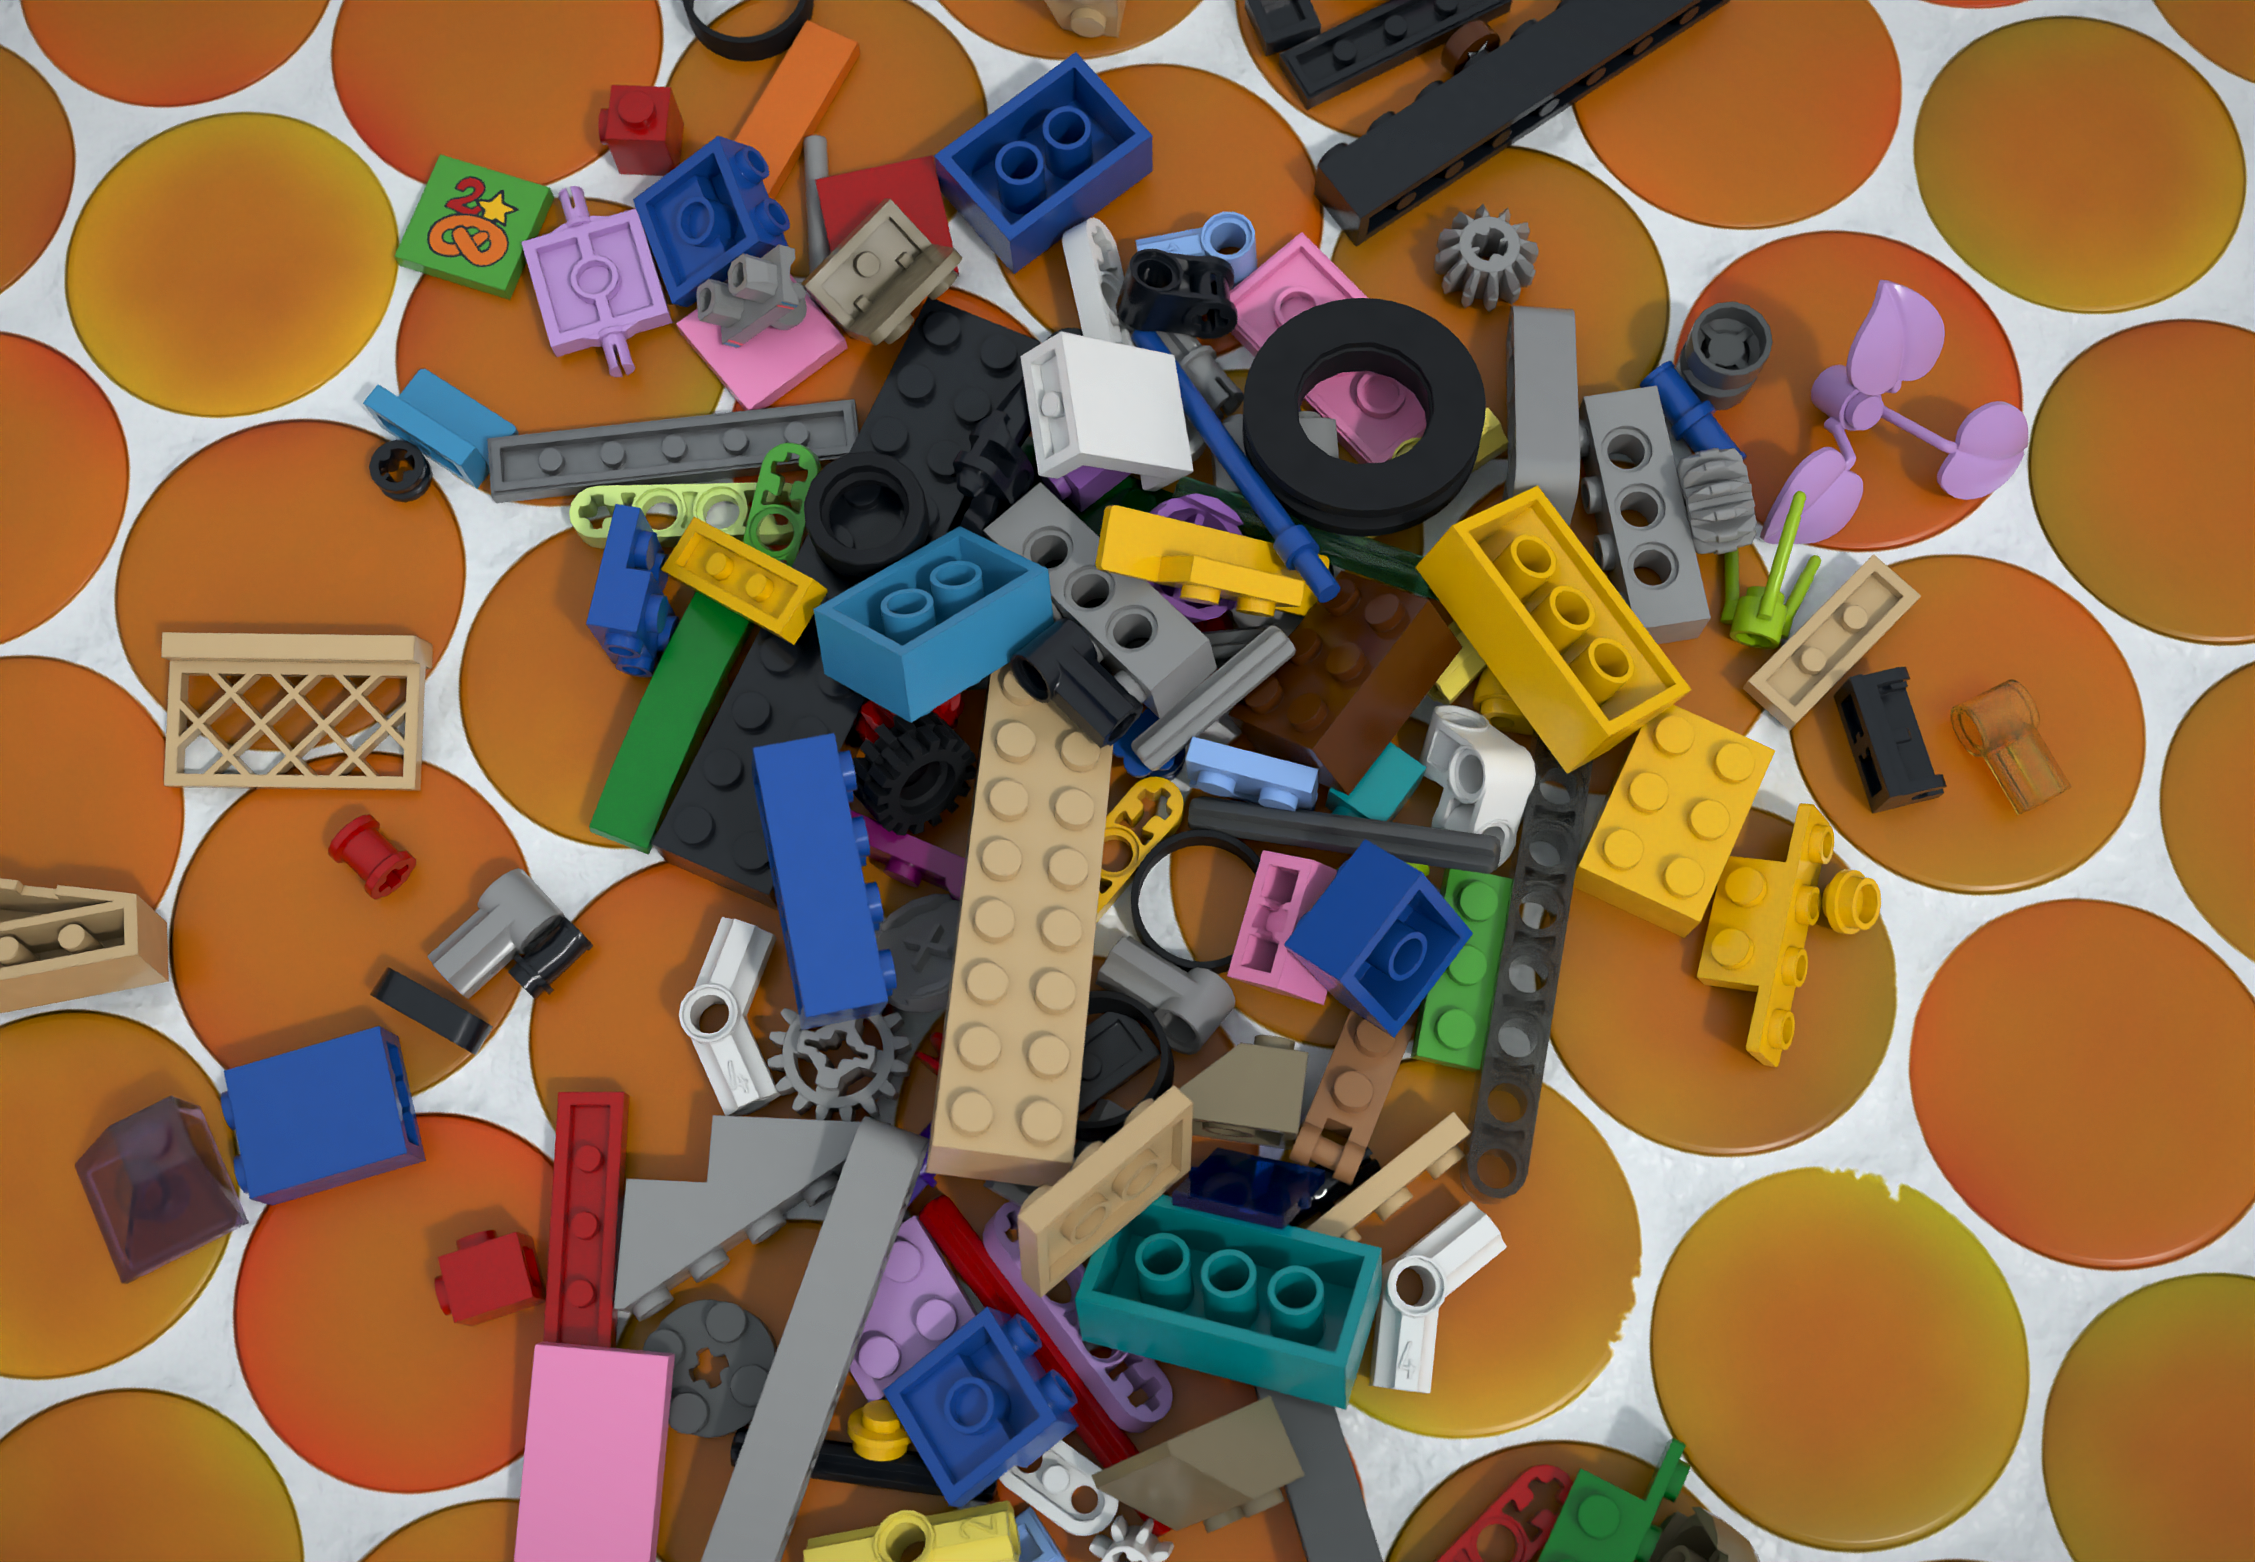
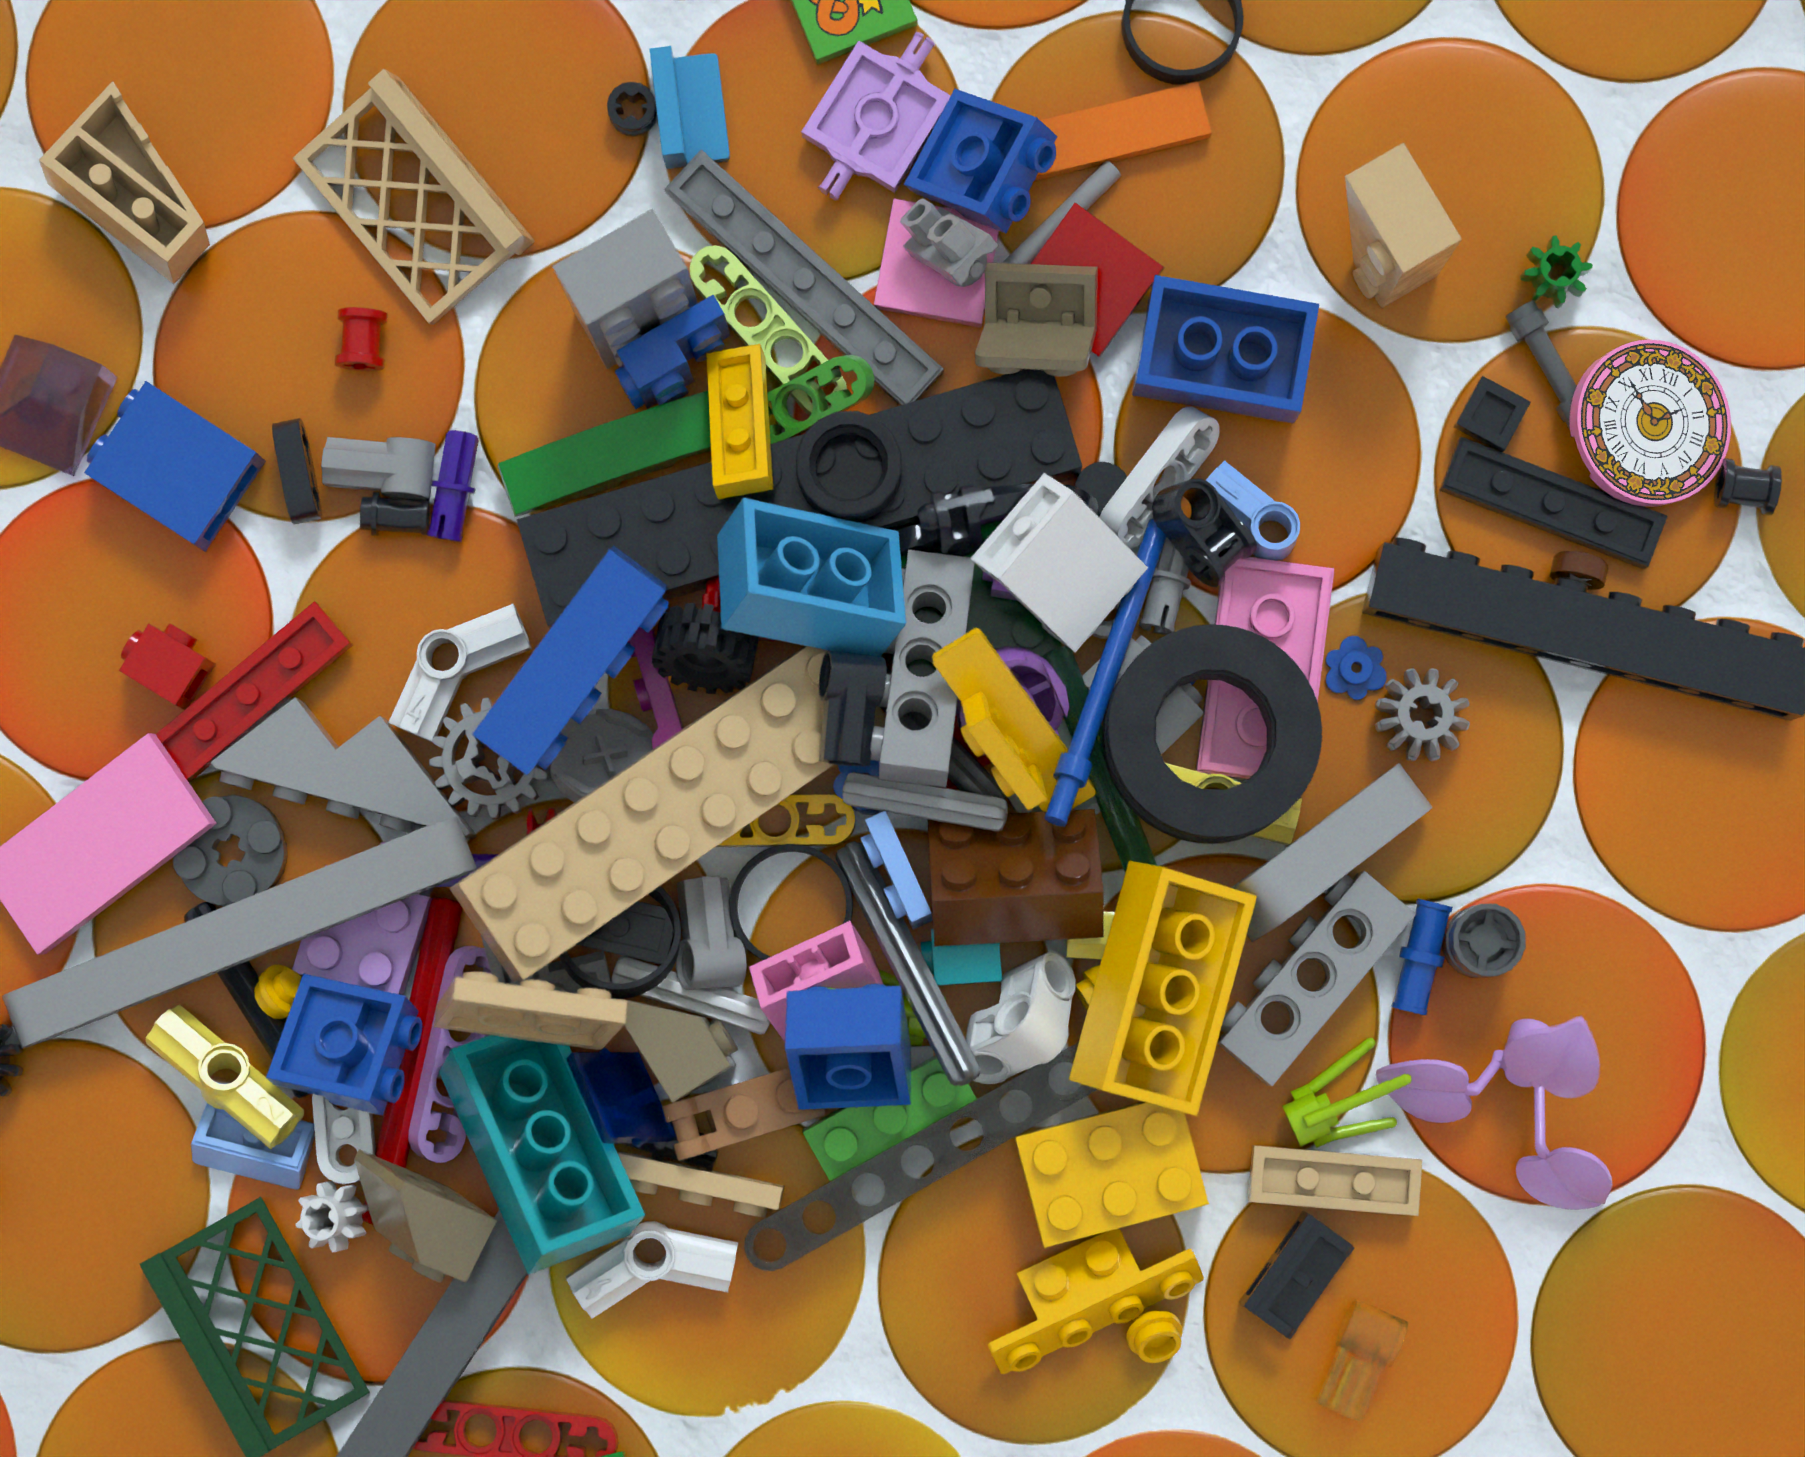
camera: 50 degrees right, 10 degrees up
red brick [598,85,684,176] -> none
light grey gear [1676,448,1757,555] -> none
none -> dark purple axle [427,430,479,542]
none -> light grey brick [552,208,698,369]
none -> white axle [612,956,770,1034]
none -> blue plant [1325,636,1387,700]

